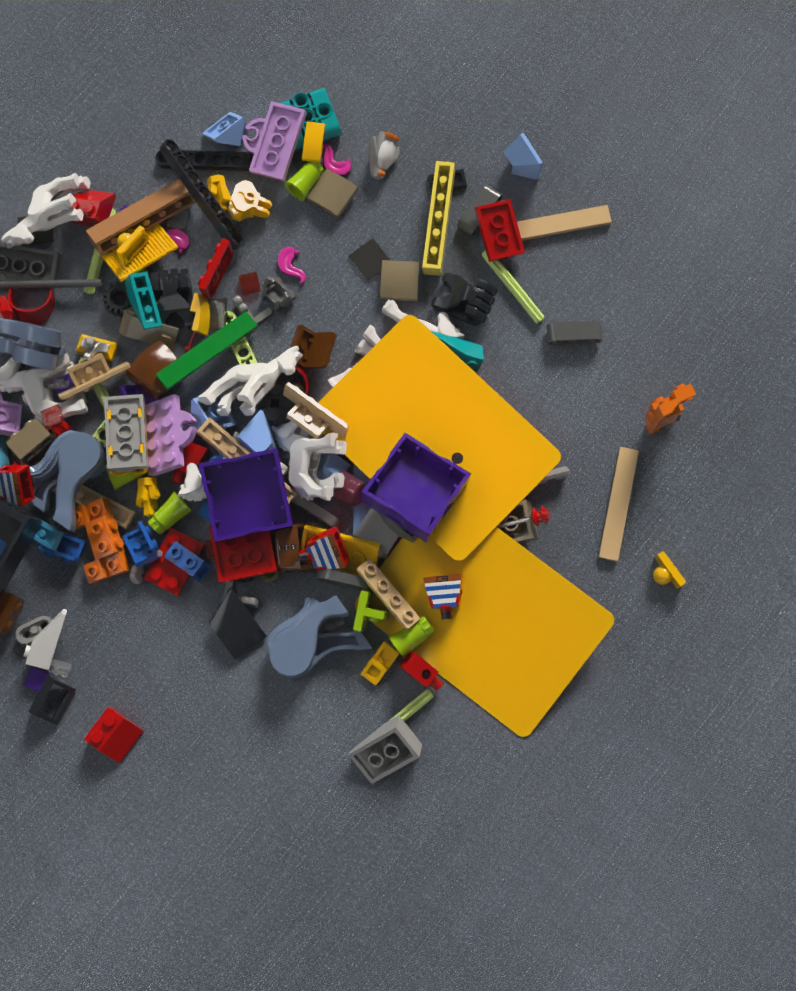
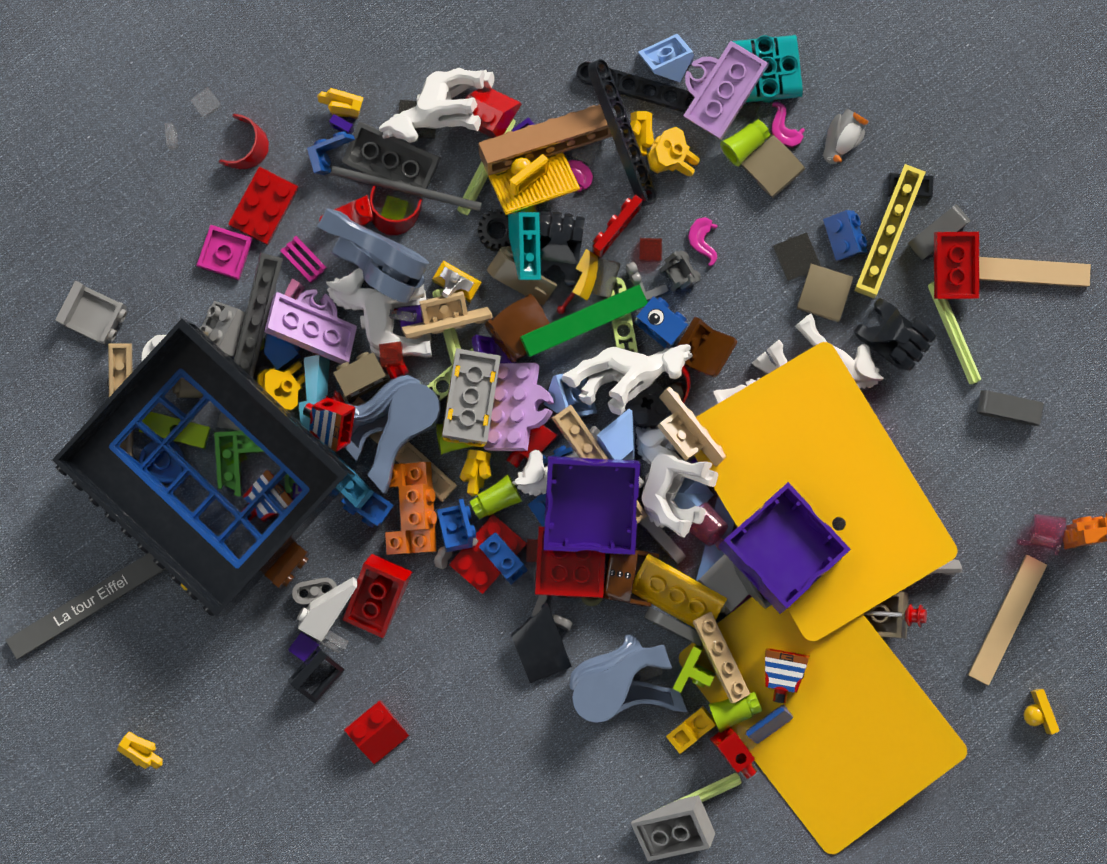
camera: 10 degrees right, 5 degrees up
torso [299,526,350,570] -> none
yellow slope [302,122,325,163] -> none
teal slope [431,331,484,374] -> none
light blue slope [503,133,543,180] -> none
none -> red slope [343,554,412,638]
none -> clear neon green tile [381,195,409,220]
none -> blue brick [634,296,688,349]
none -> slope [746,705,793,743]
none -> blue bracket [823,210,867,261]
none -> clear pink hat [1017,514,1066,556]

